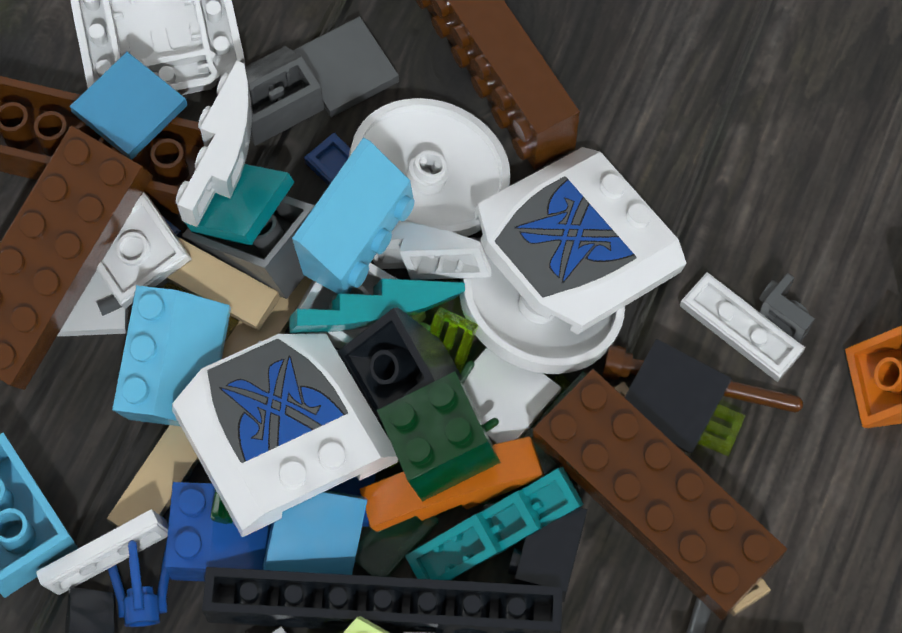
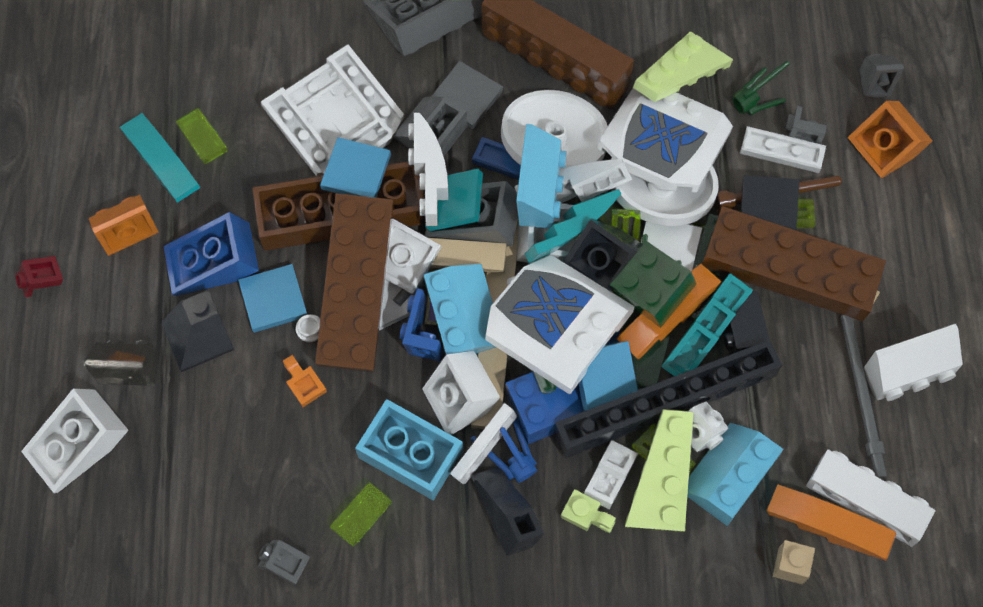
camera: 25 degrees left, 0 degrees up
none -> blue bracket [400,288,444,362]
none -> white slope [422,351,500,435]
none -> yellowish green wing [633,32,733,102]
none -> dark green plant [731,61,790,116]

